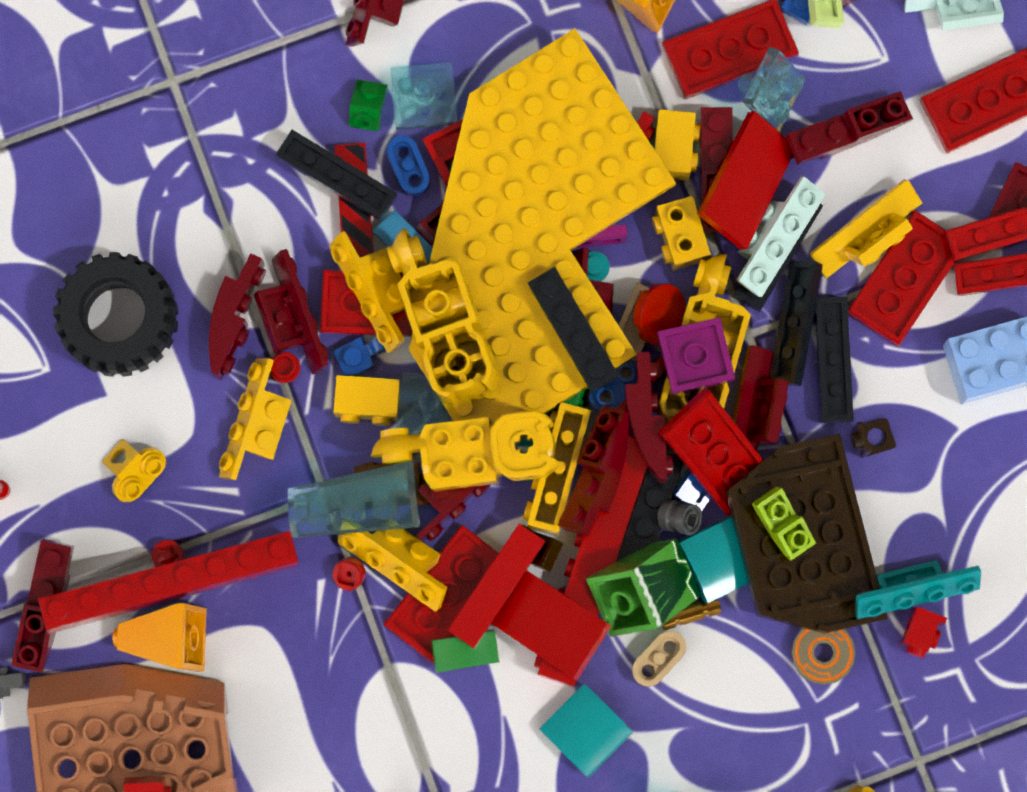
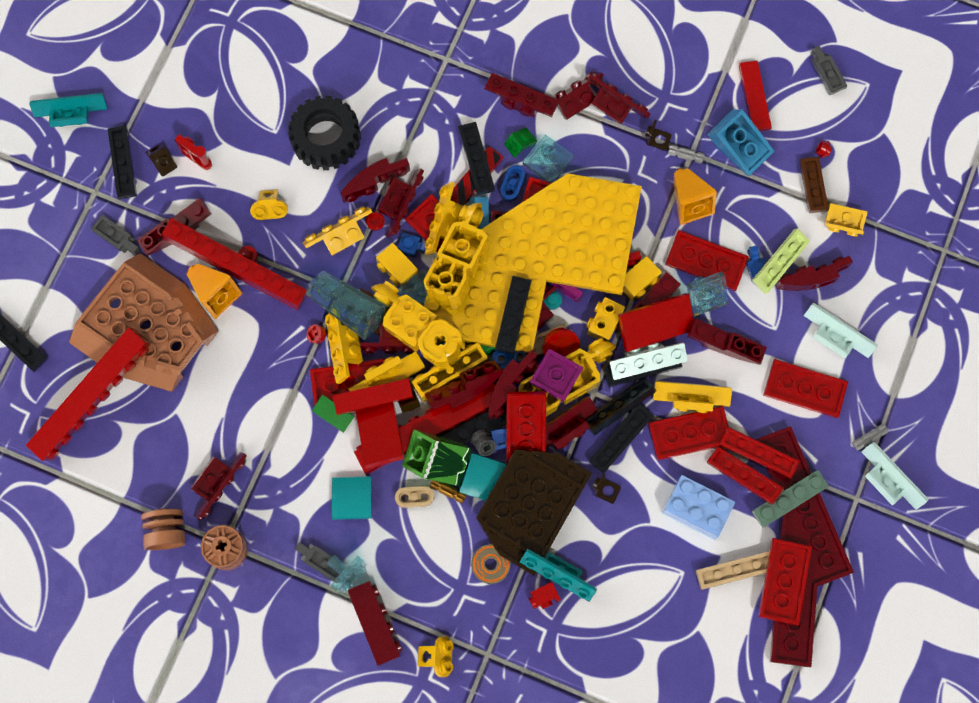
camera: 40 degrees right, 5 degrees down
lime slope [751,486,816,561] -> none
none -> yellow bracket [349,352,425,391]
none -> dark red bracket [484,73,559,118]

